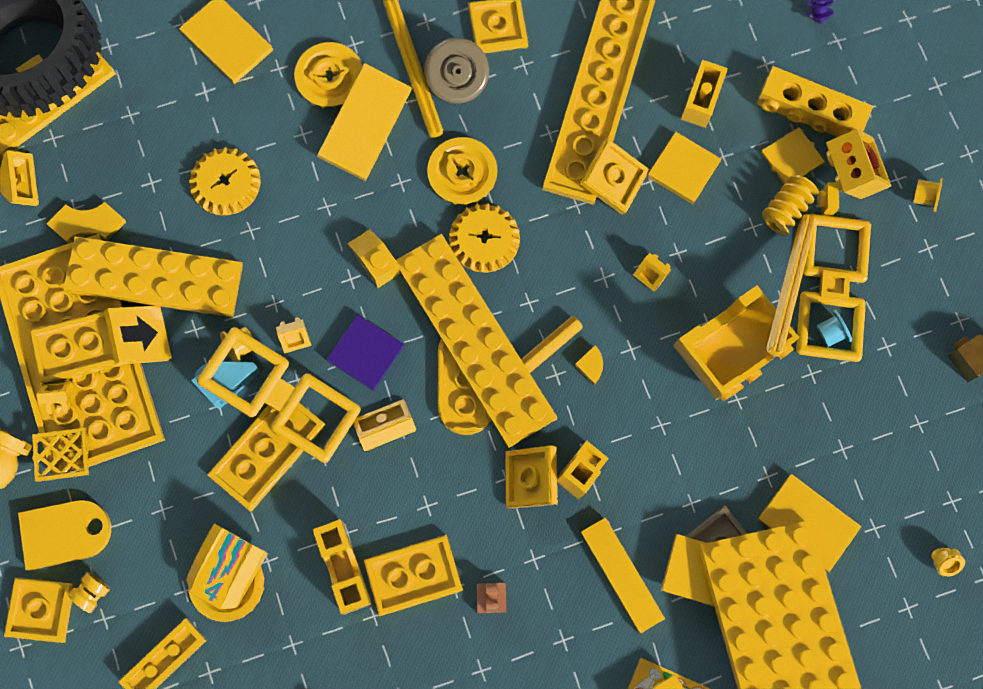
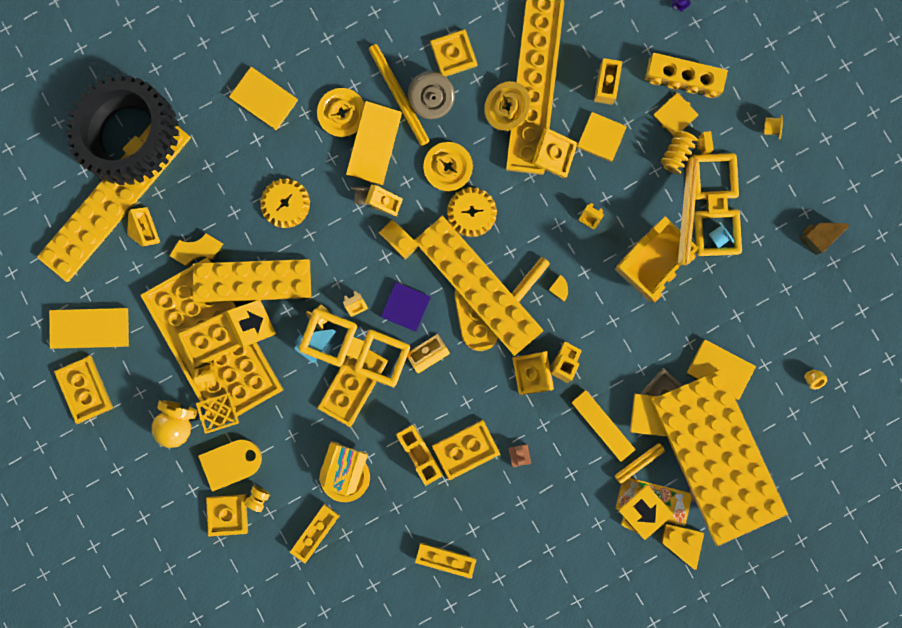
camera: 10 degrees left, 10 degrees up
yellow piece [826,129,891,199] -> none
none -> dark tan piece [351,186,370,205]
none -> yellow slope [365,185,403,217]
none -> yellow gear [485,81,532,131]
none -> yellow axle [615,443,665,483]

